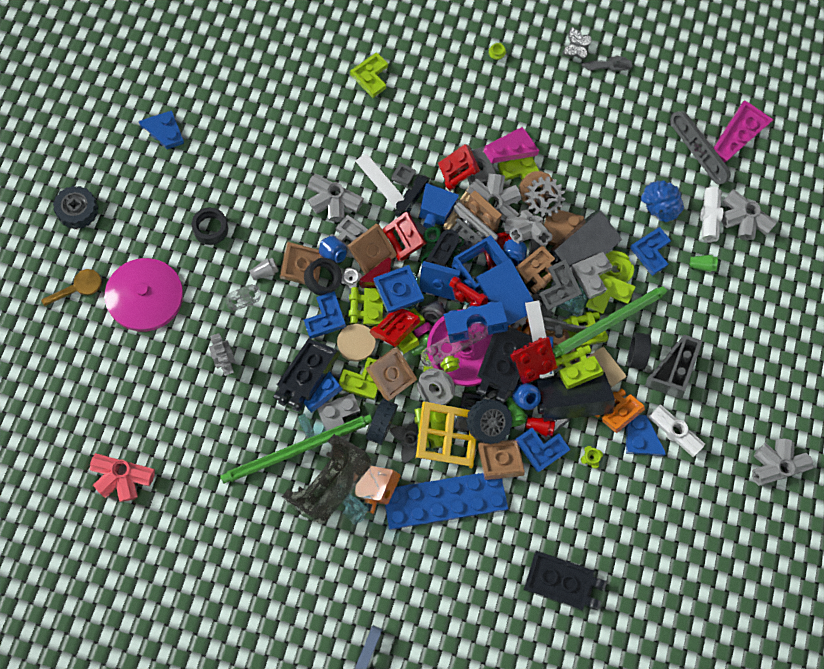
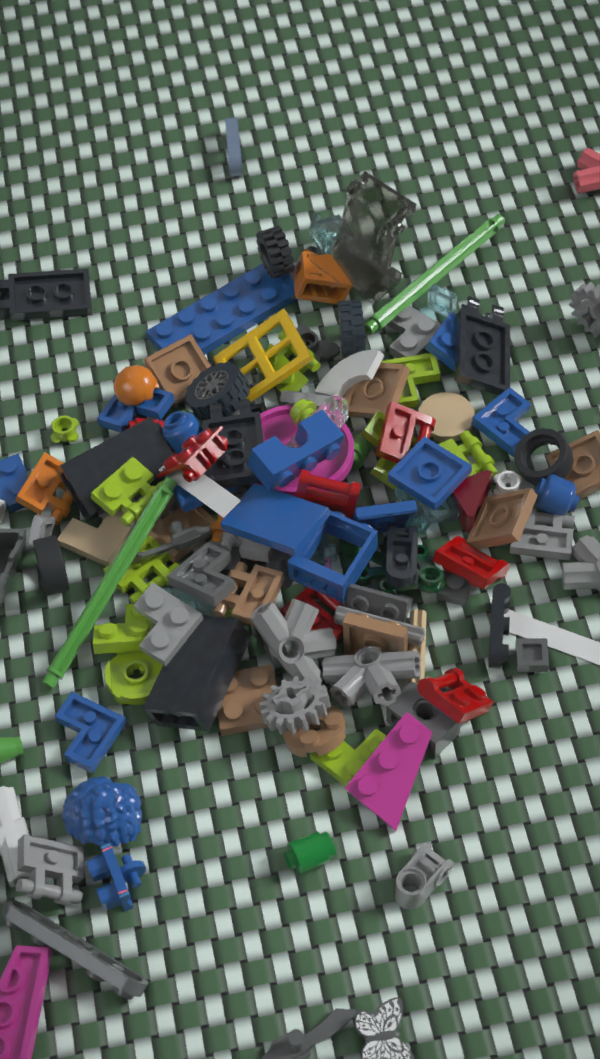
camera: 165 degrees right, 15 degrees down
dark pink tile [413,322,433,338] -> none
blue torso [419,183,459,229] -> none
dark grey brick [420,301,446,326] -> none
lime plate [489,43,506,60] -> none
blue head [502,239,527,267] -> none
none -> light grey plate [16,834,84,905]
none -> light grey tile [27,515,56,546]
none -> blue hips [86,842,146,912]
none -> orange hair [114,365,159,406]
none -> black tyre [256,226,295,279]
none -> green brick [284,831,336,875]
none -> white tile [315,350,384,400]
none -> light grey piece [395,842,454,910]

